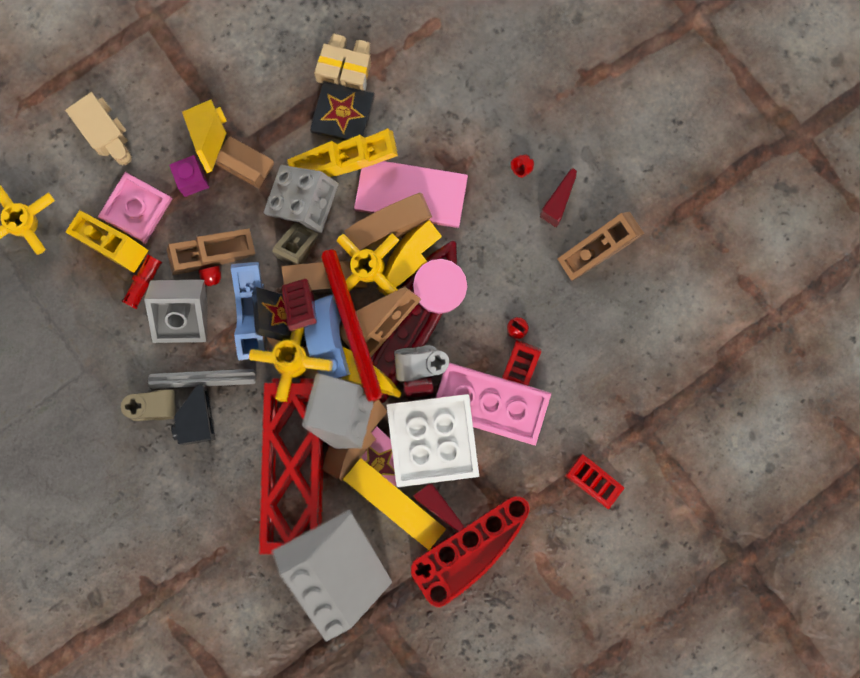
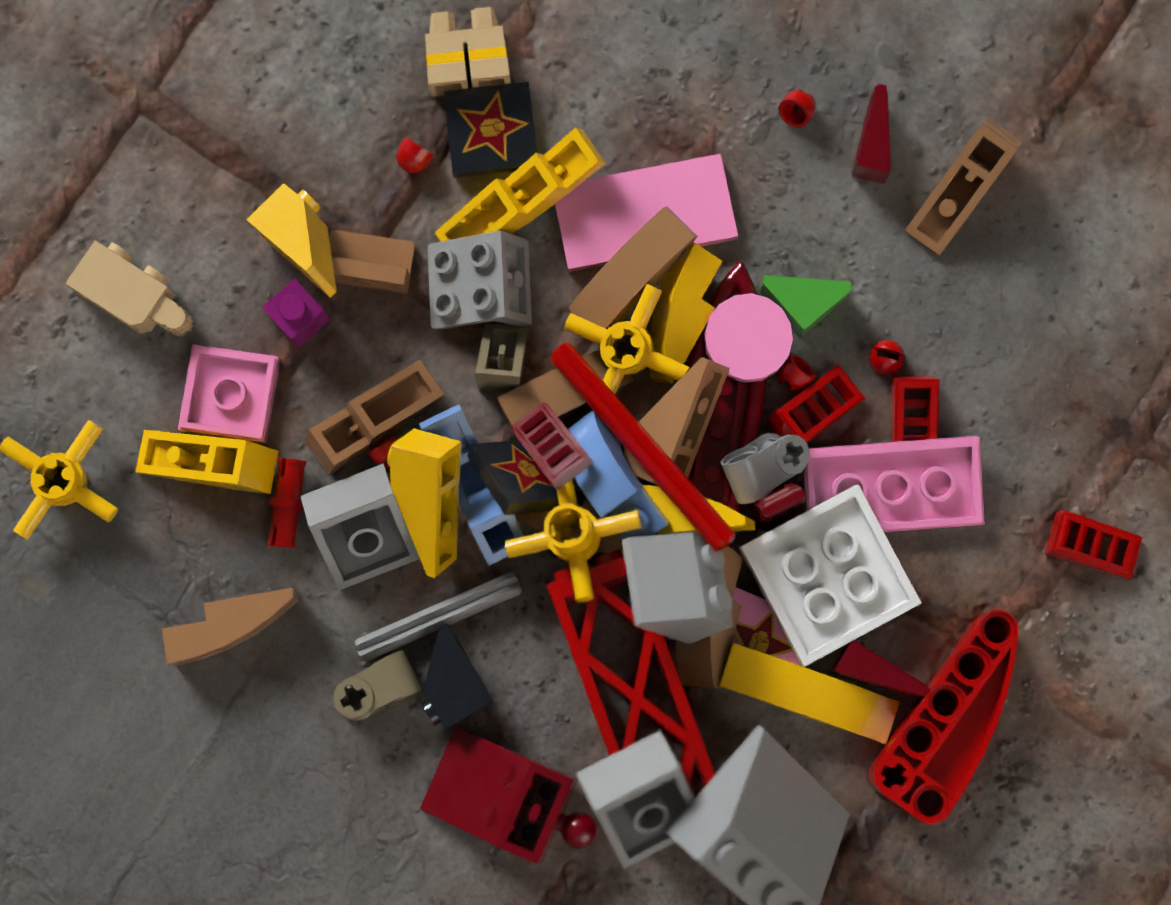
camera: 20 degrees left, 0 degrees up
none -> medium nougat slope [162,588,299,666]
none -> yellow slope [387,428,461,578]
none -> red hinge [396,137,434,173]
none -> dark red slope [420,726,597,865]
none -> light grey slope [576,731,694,868]
none -> bright green slope [760,275,852,338]
none -> red slope [766,364,866,443]
none -> red hinge [777,353,816,392]

